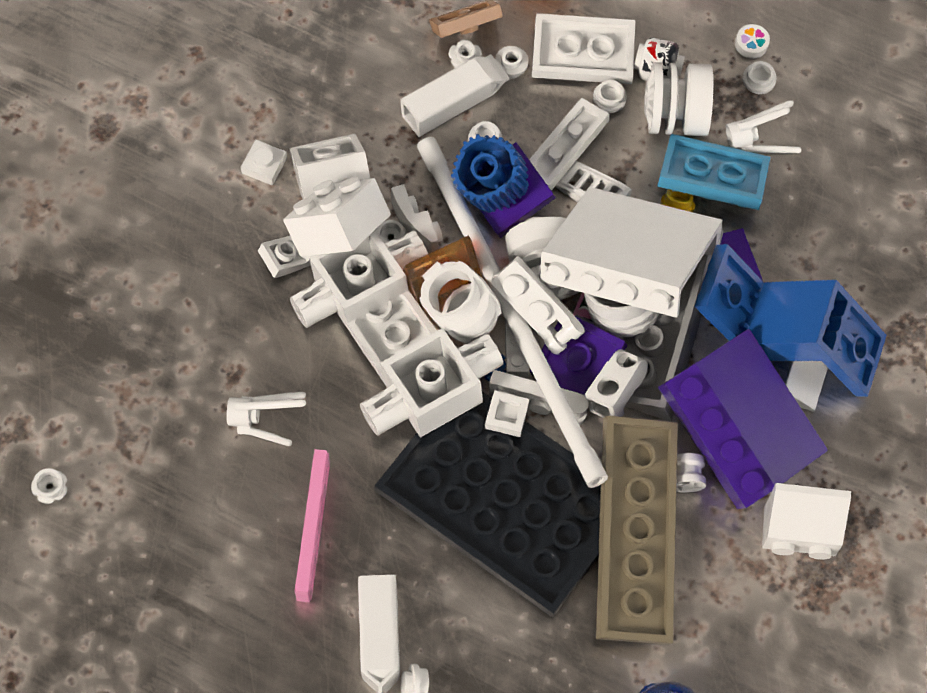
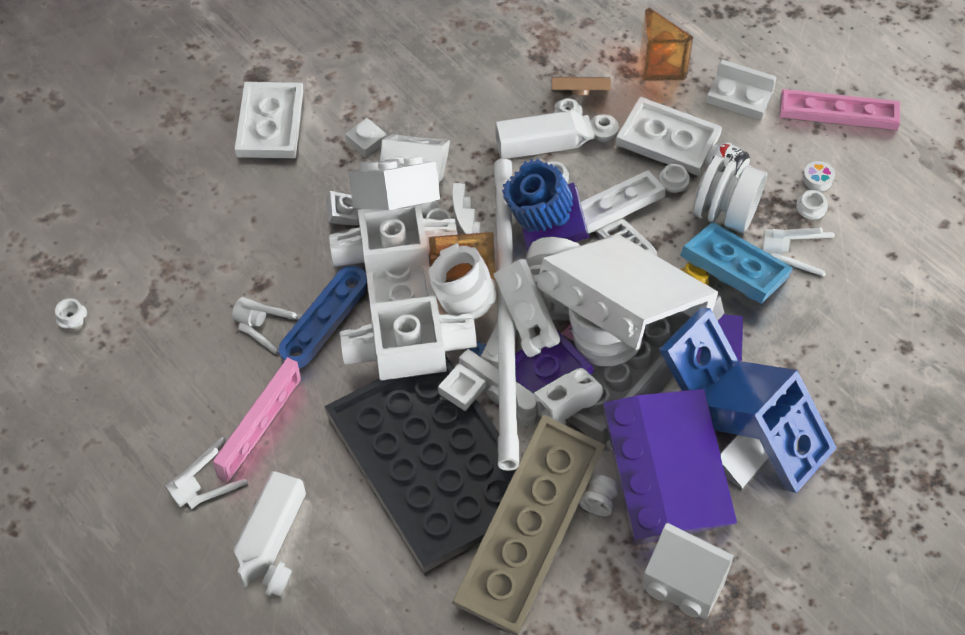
camera: 25 degrees right, 10 degrees down
none -> white plant [164,437,248,509]
none -> white plate [235,82,304,158]
none -> blue plate [279,266,368,368]

